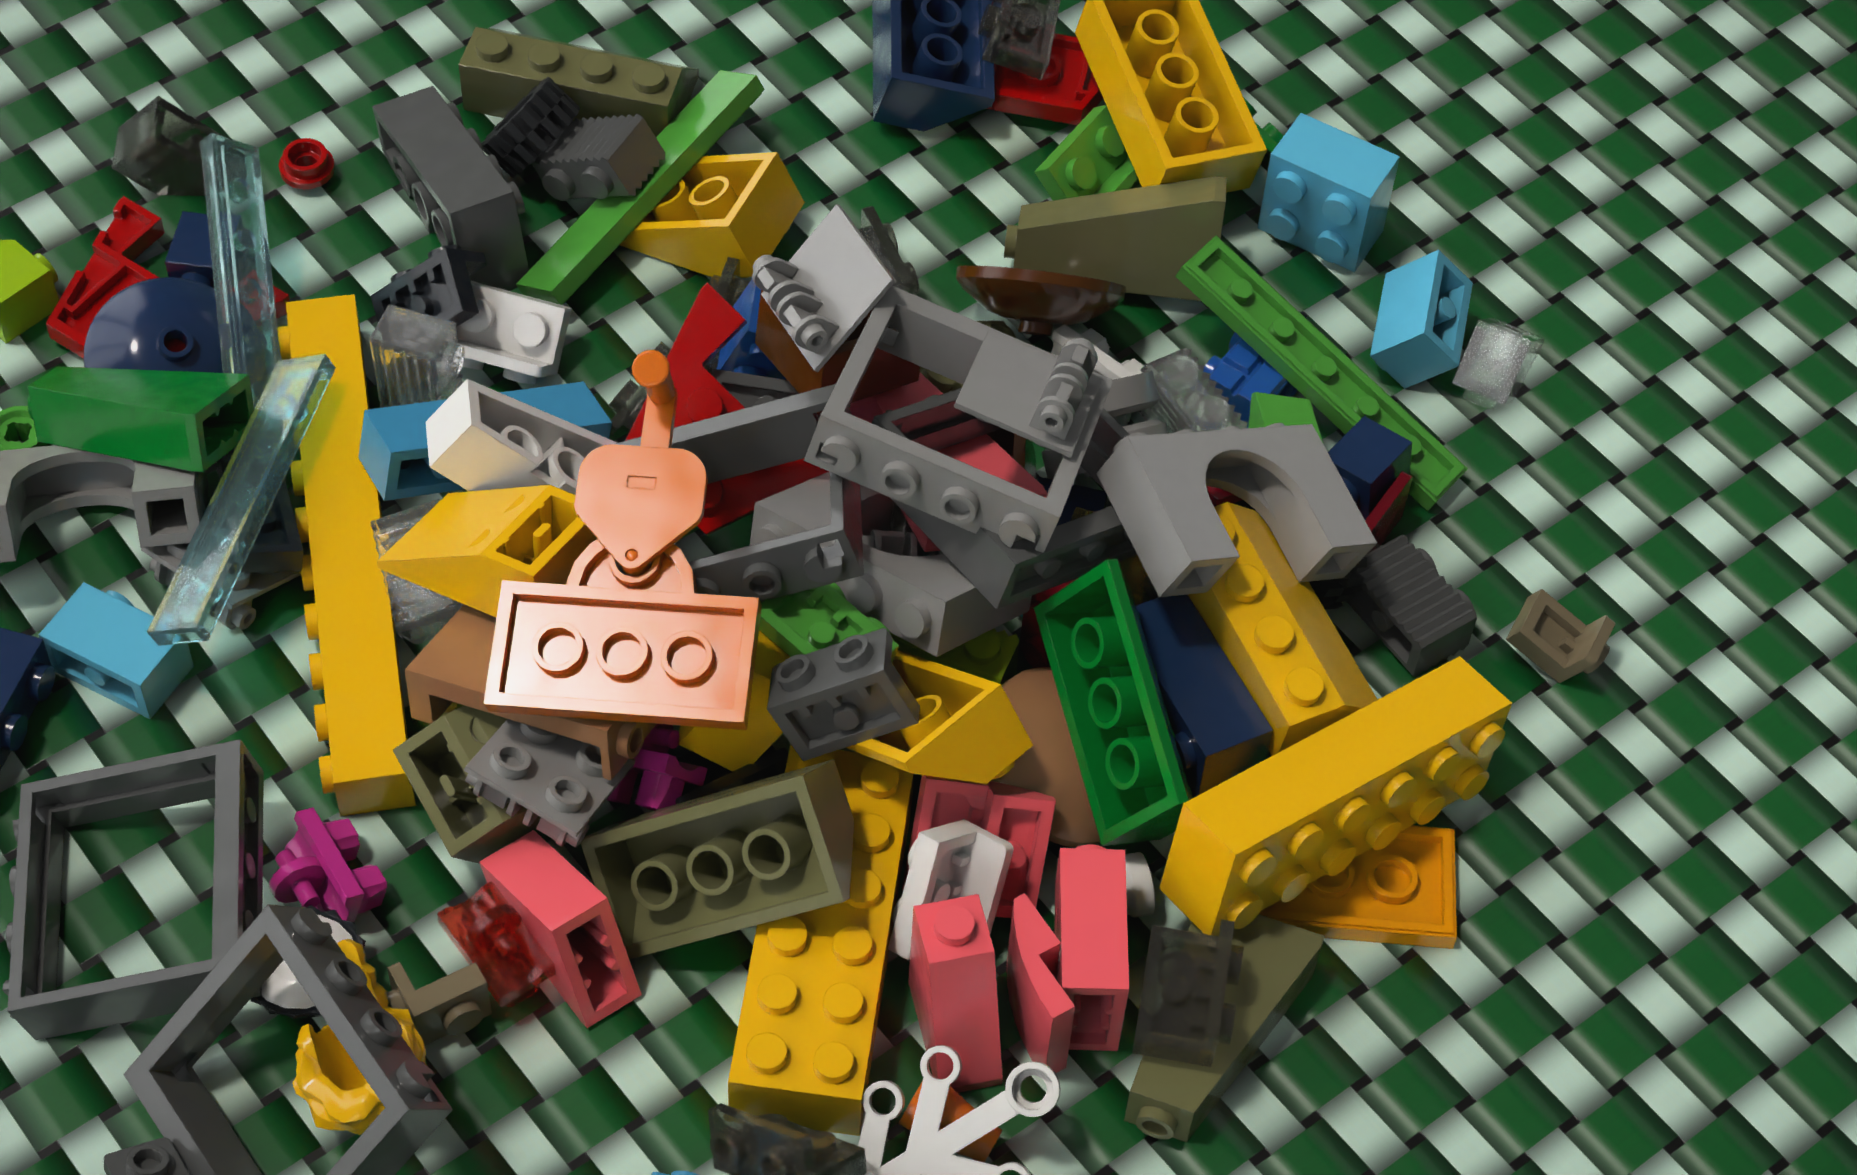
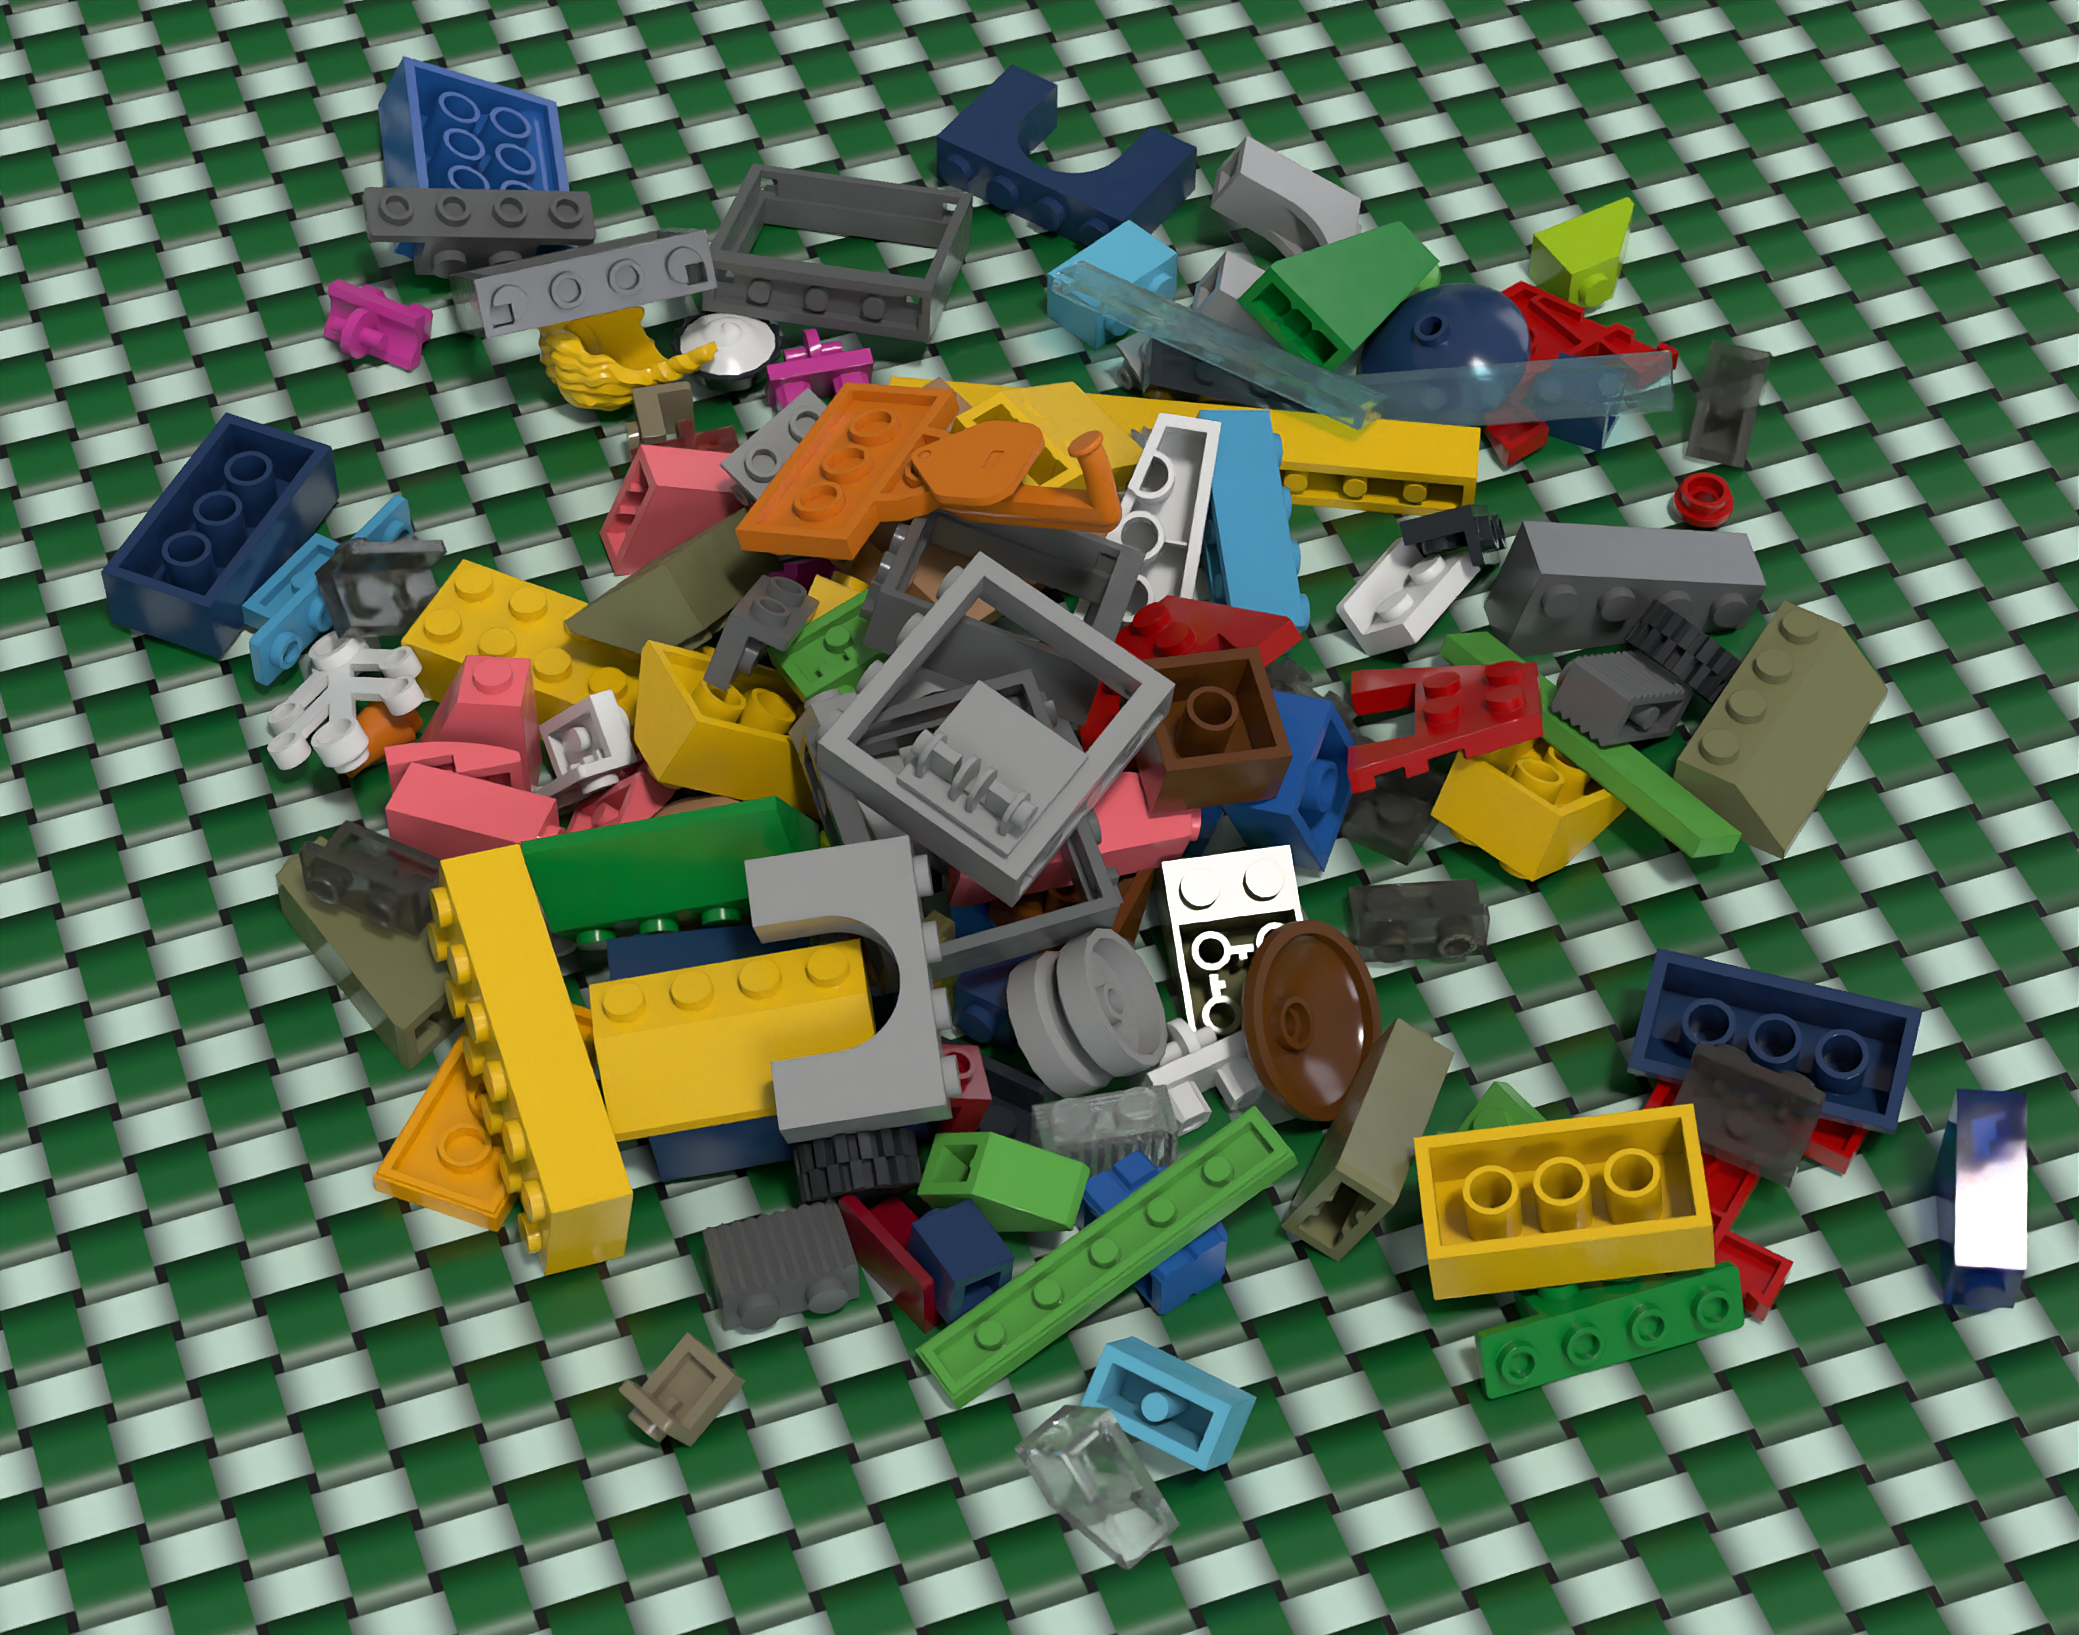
camera: 110 degrees right, 5 degrees down
clear brick [369,305,465,408] -> none
light grey hinge [752,204,896,372] -> none
medium azure brick [1257,113,1400,272] -> none
none -> red wing [1347,660,1544,794]

